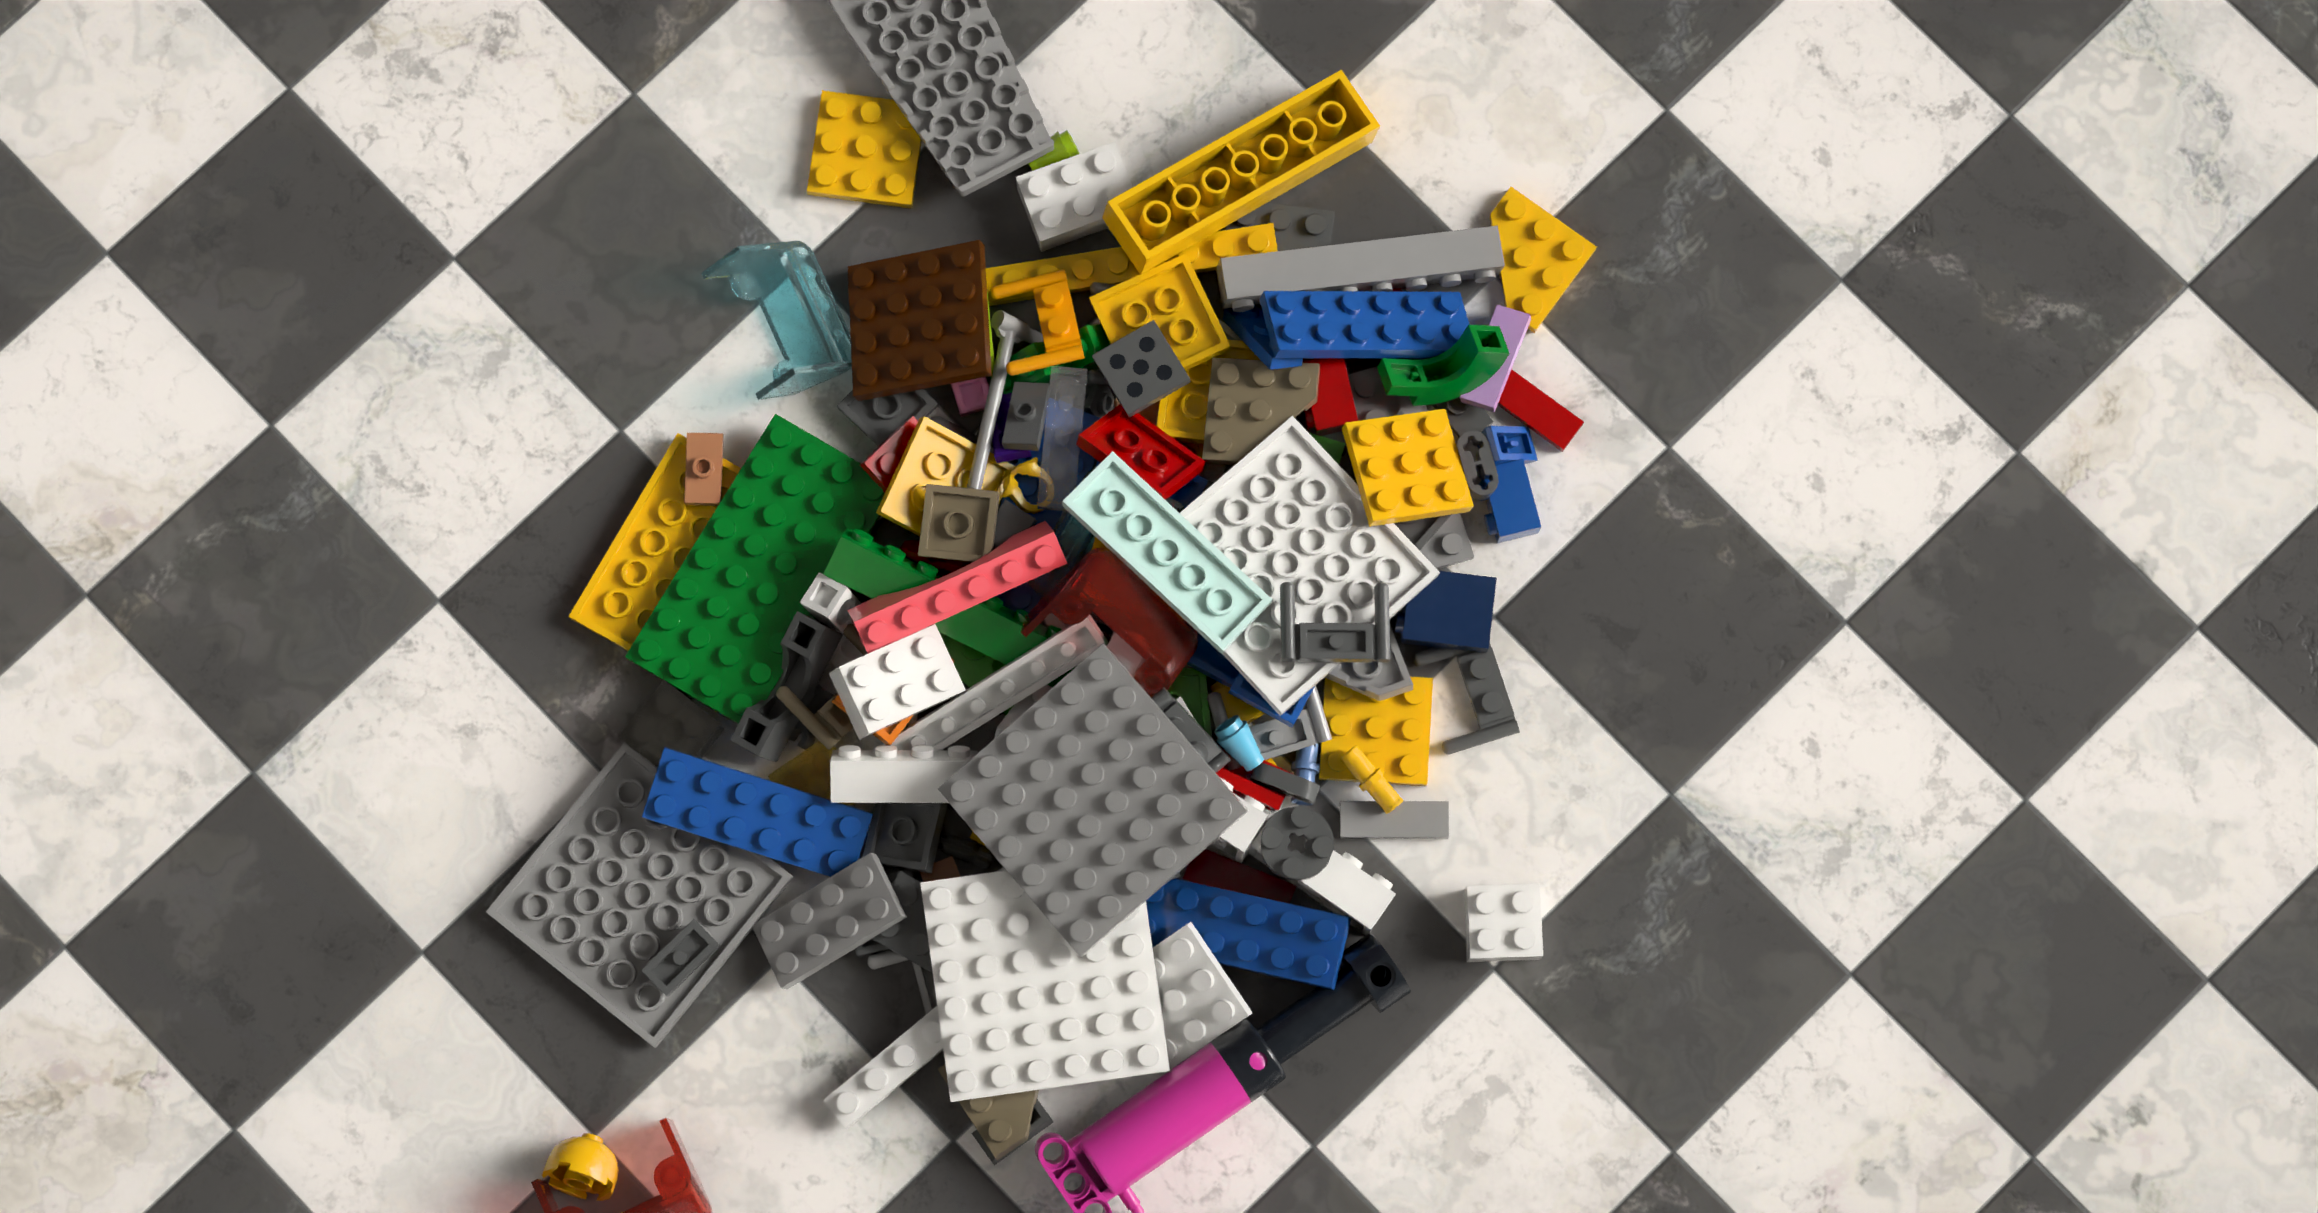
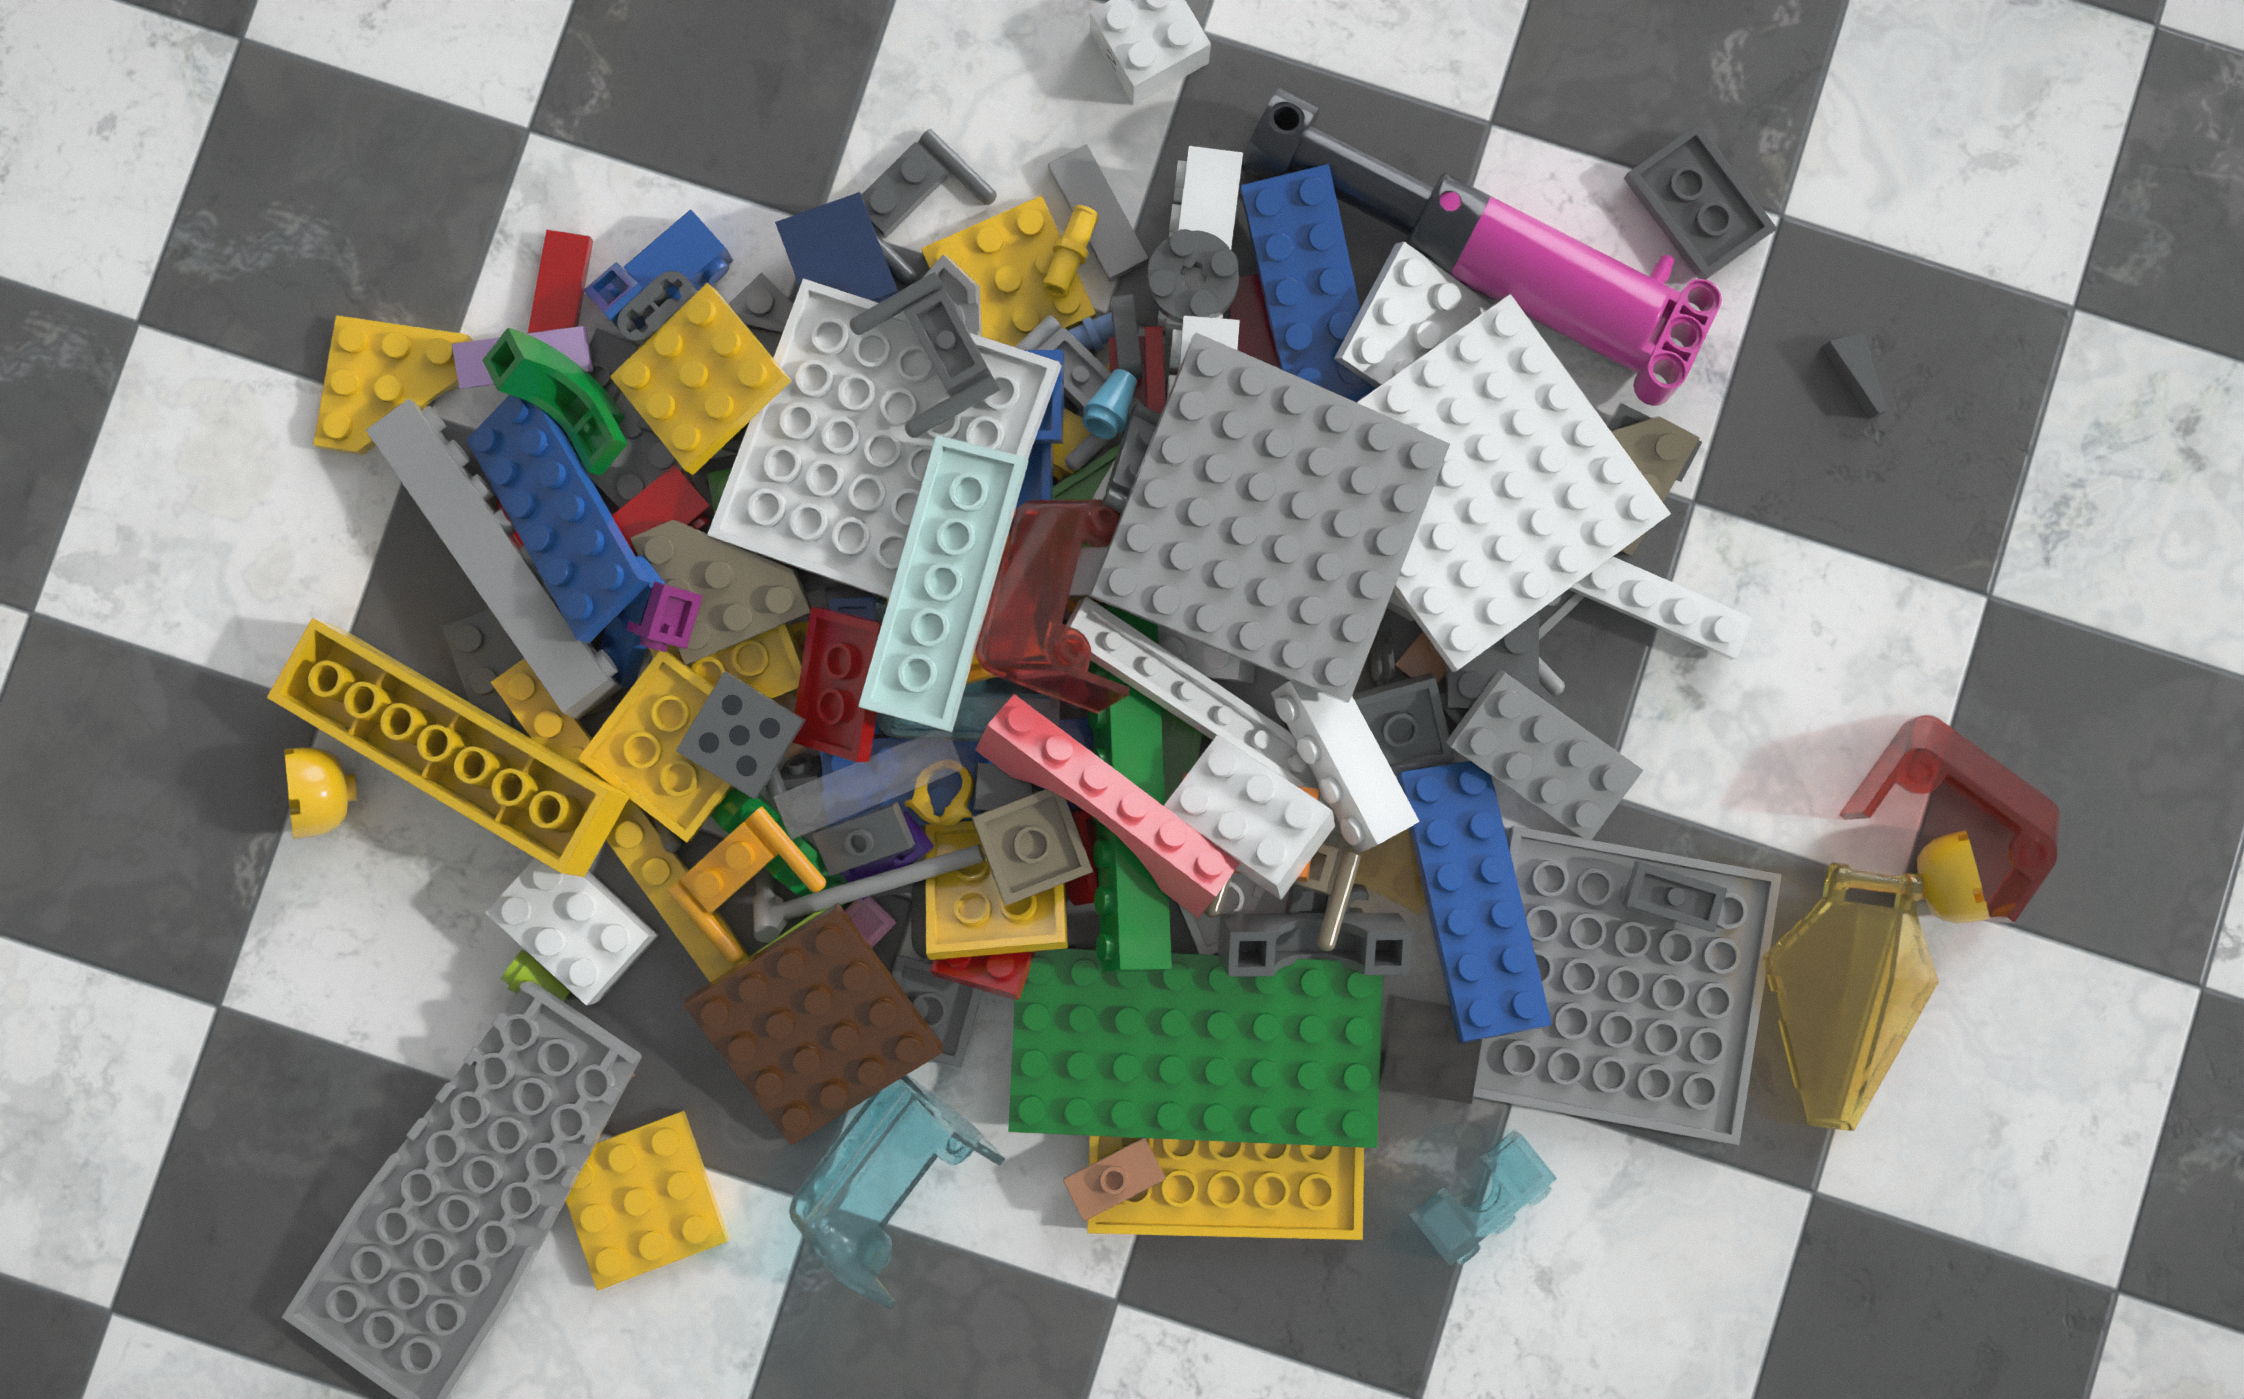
camera: 120 degrees left, 5 degrees up
white brick [800,573,861,633] -> none
none -> yellow cylinder [284,747,357,839]
none -> magenta bracket [626,581,703,652]
none -> clear light blue arch [1409,1130,1557,1266]
none -> clear yellow windscreen [1762,862,1939,1131]

